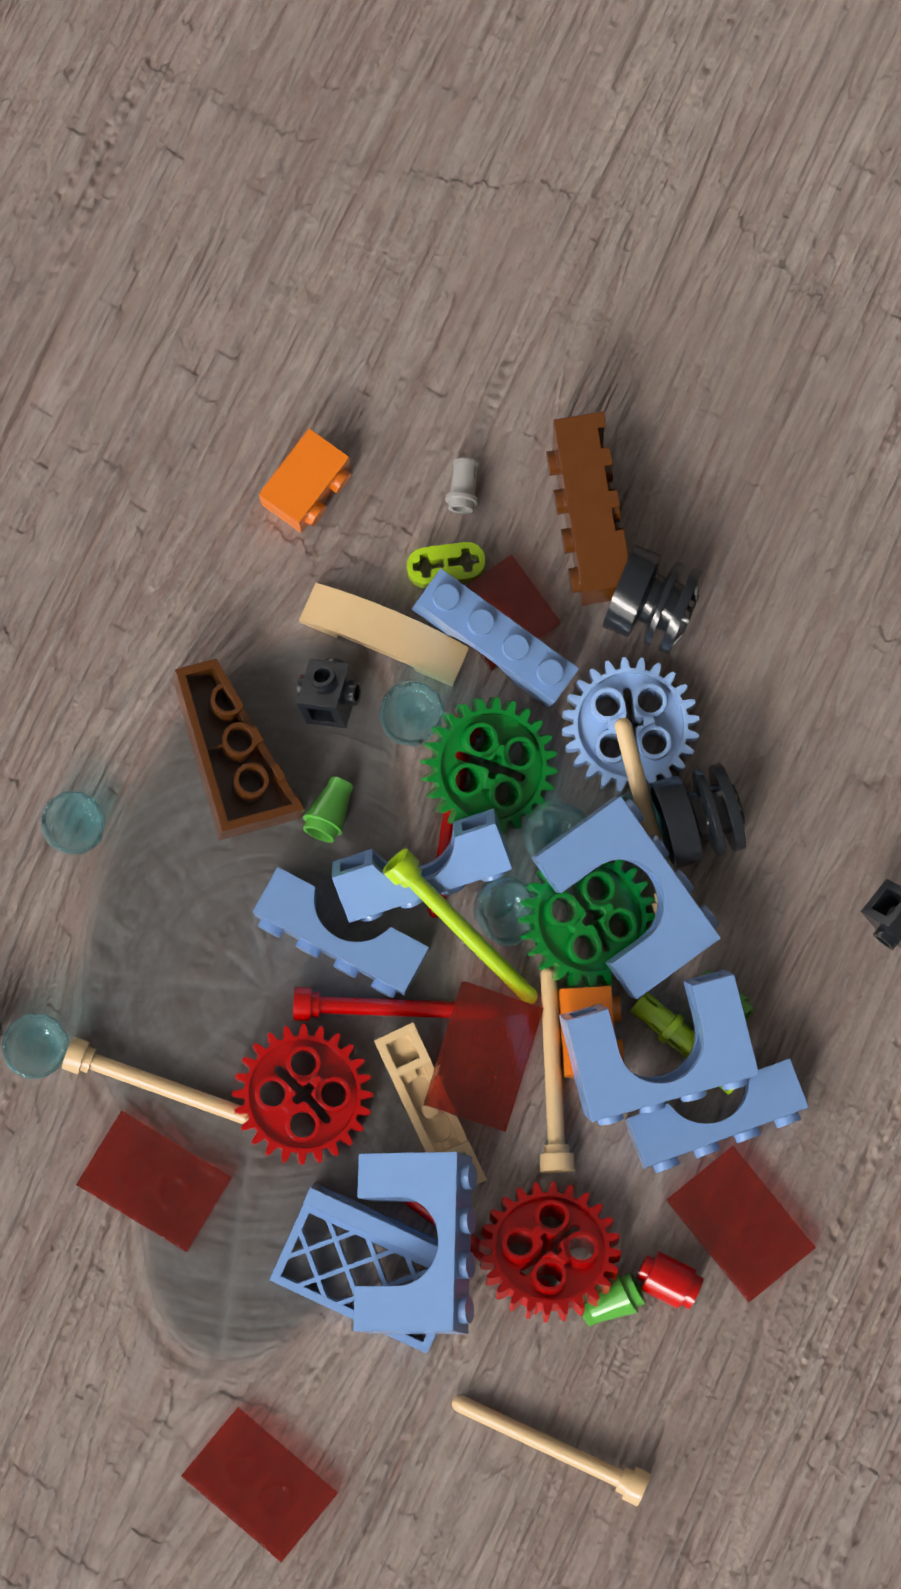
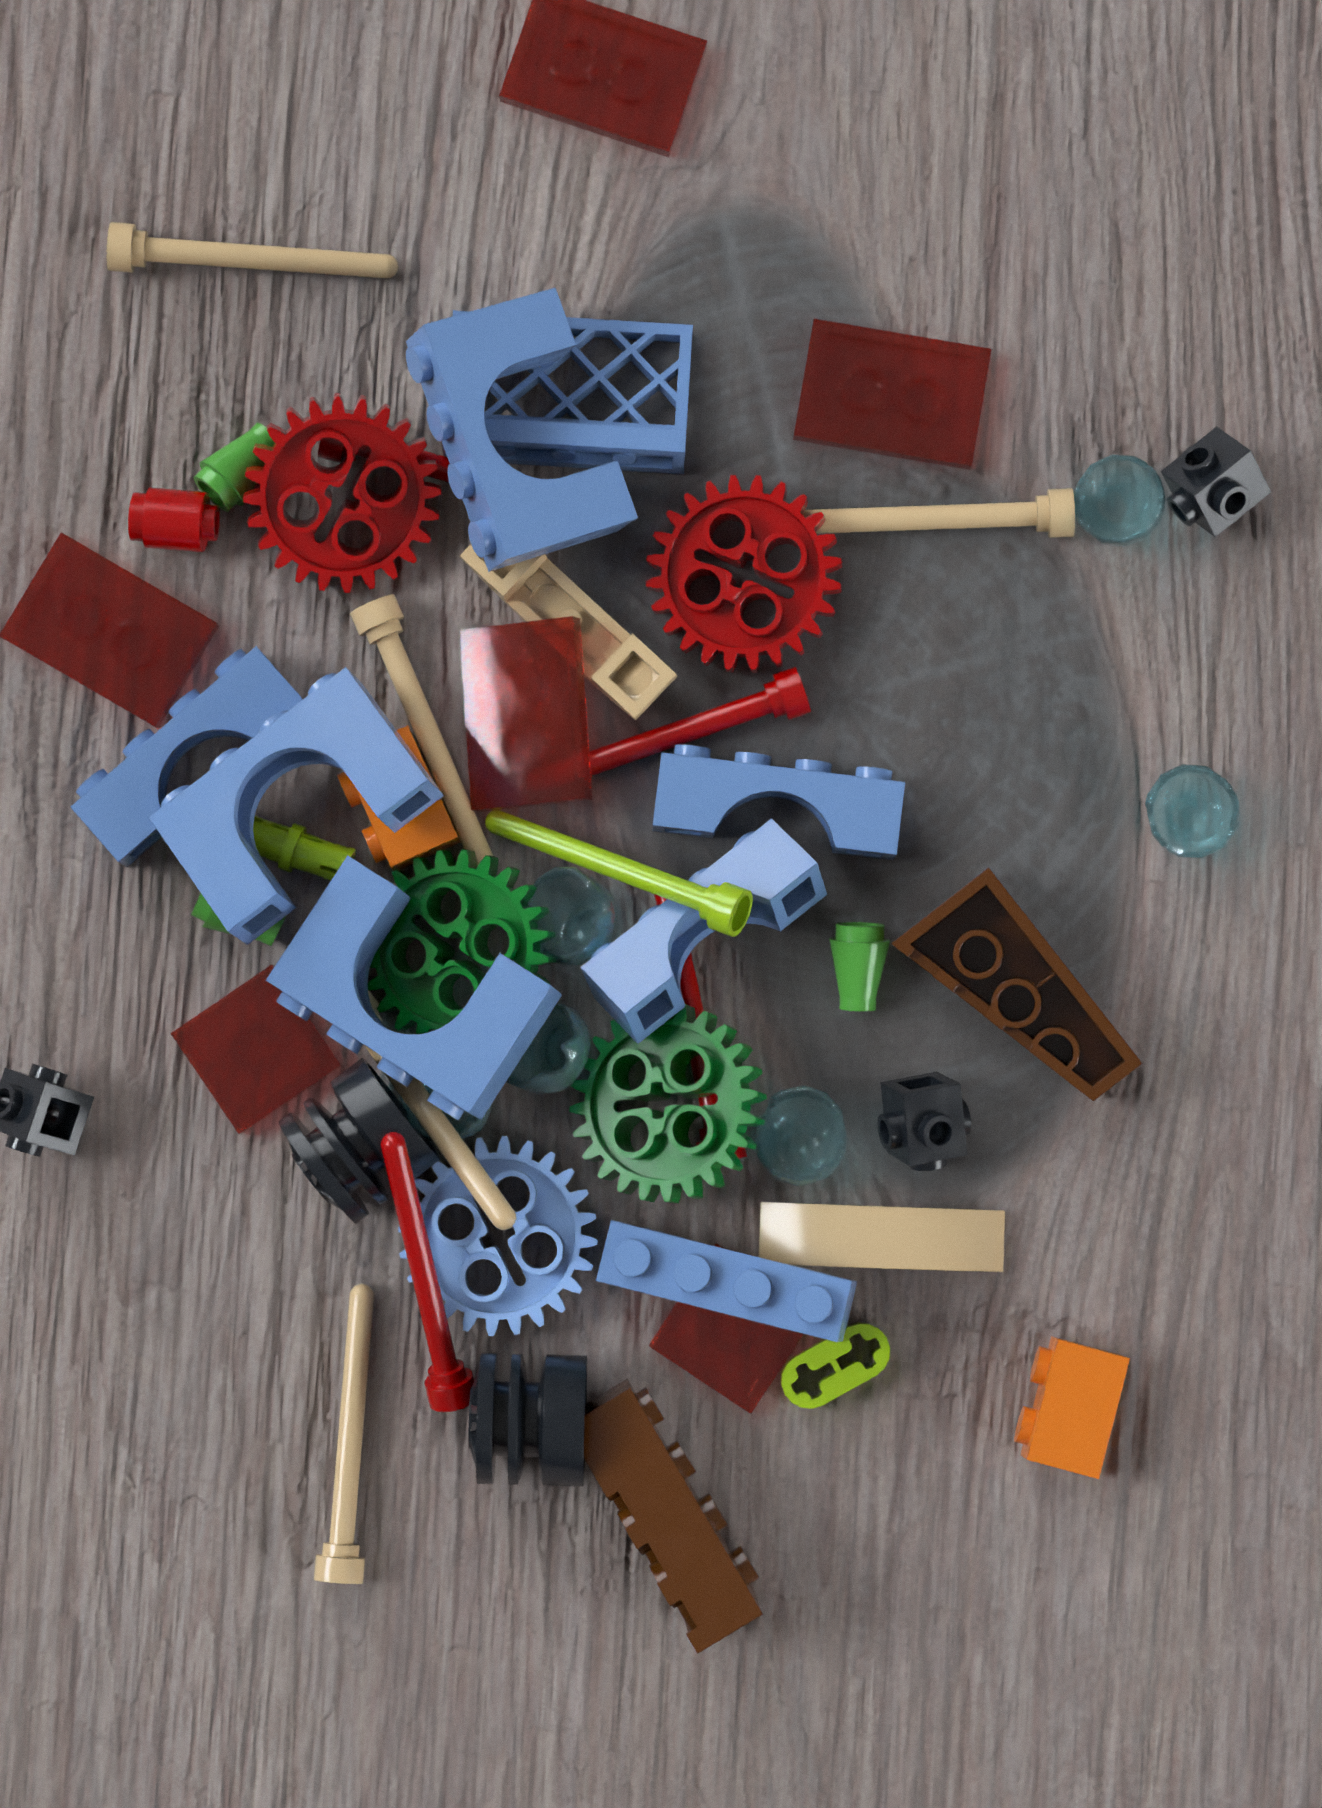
camera: 155 degrees right, 5 degrees up
light grey pin [445,458,480,514] -> none
none -> clear red tile [171,964,342,1134]
none -> tan piece [314,1284,374,1584]
none -> red piece [381,1132,474,1412]

